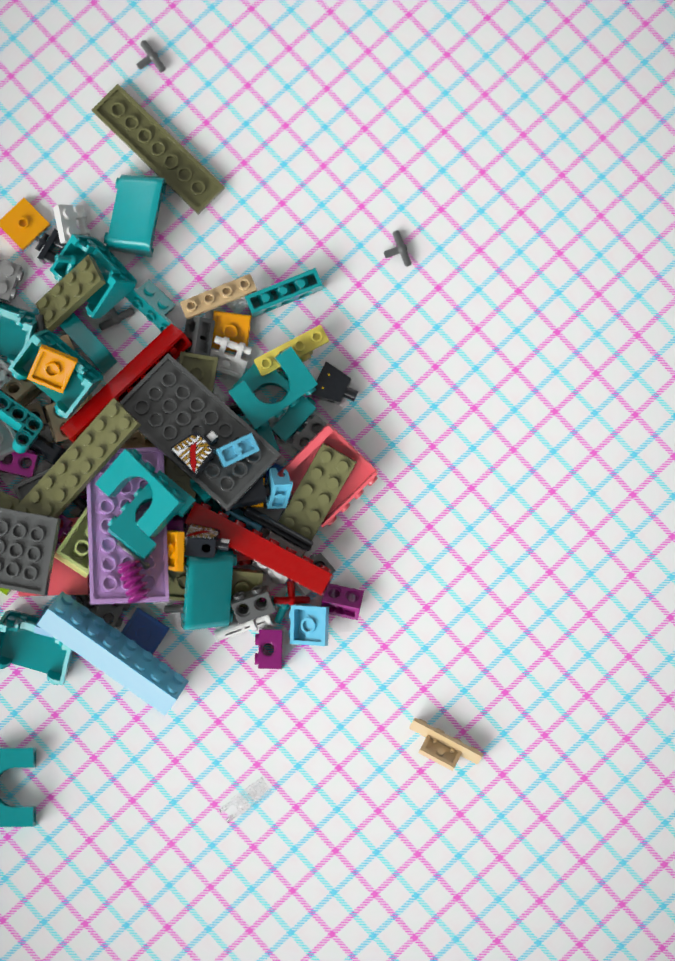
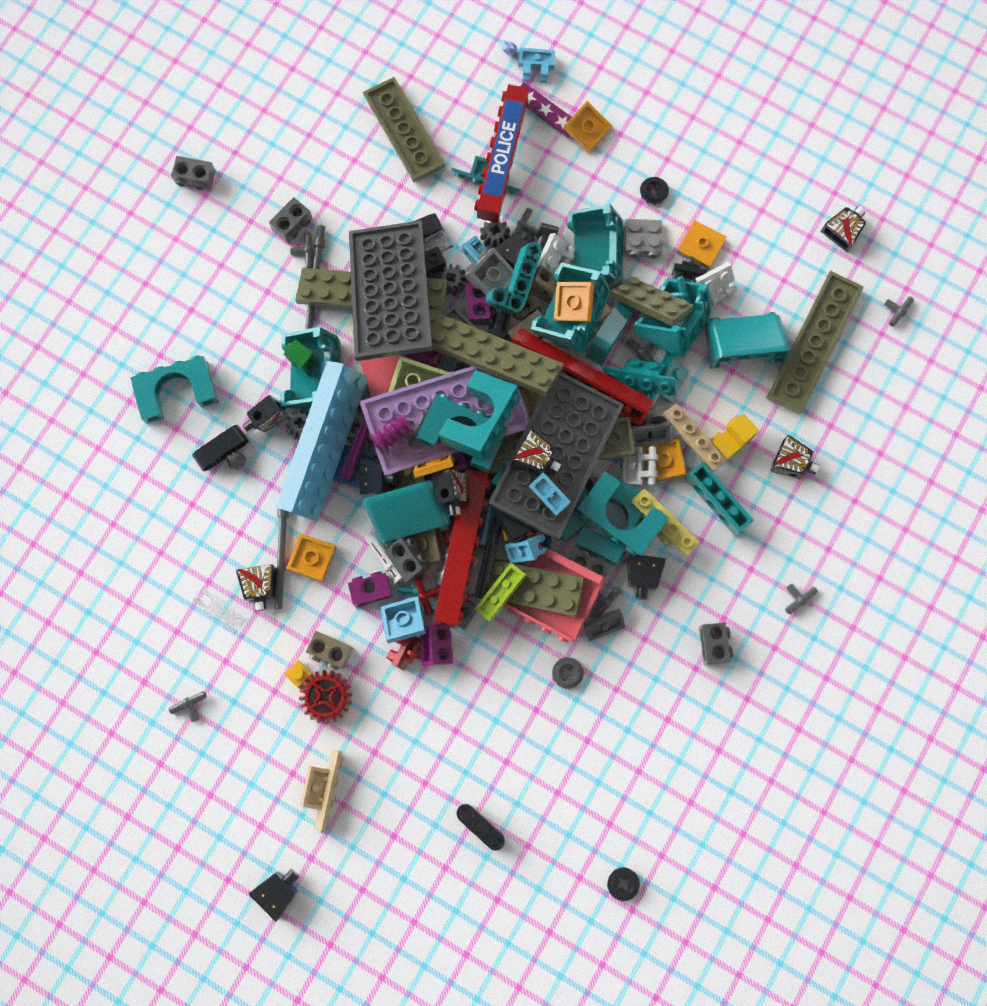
camera: 70 degrees right, 5 degrees down
none -> dark grey piece [168,691,207,722]
none -> black beam [192,425,249,472]
none -> dark grey plate [226,452,246,470]
none -> torso [236,564,276,611]
none -> black torso [243,395,290,434]
none -> black torso [248,868,300,922]
none -> dark grey bar [275,508,289,609]
none -> green brick [283,339,320,376]
none -> yellow plate [284,660,312,688]
none -> dark grey gear [285,409,310,440]
none -> light orange plate [286,533,337,582]
none -> red gear [299,670,353,724]
none -> dark tan brick [306,630,353,670]
none -> magenta axle [341,424,369,480]
none -> black torso [360,457,401,495]
none -> red hips [386,636,421,670]
none -> black beam [456,803,505,851]
none -> lime plate [474,563,527,622]
none -> dark grey gear [552,657,584,689]
none -> dark grey plate [584,609,626,641]
none -> dark grey piece [591,587,621,618]
none -> teal bracket [603,359,677,395]
none -> black gear [607,867,640,901]
none -> dark grey brick [699,622,733,665]
none -> yellow brick [710,414,760,461]
none -> torso [770,435,820,479]
none -> torso [820,206,866,253]

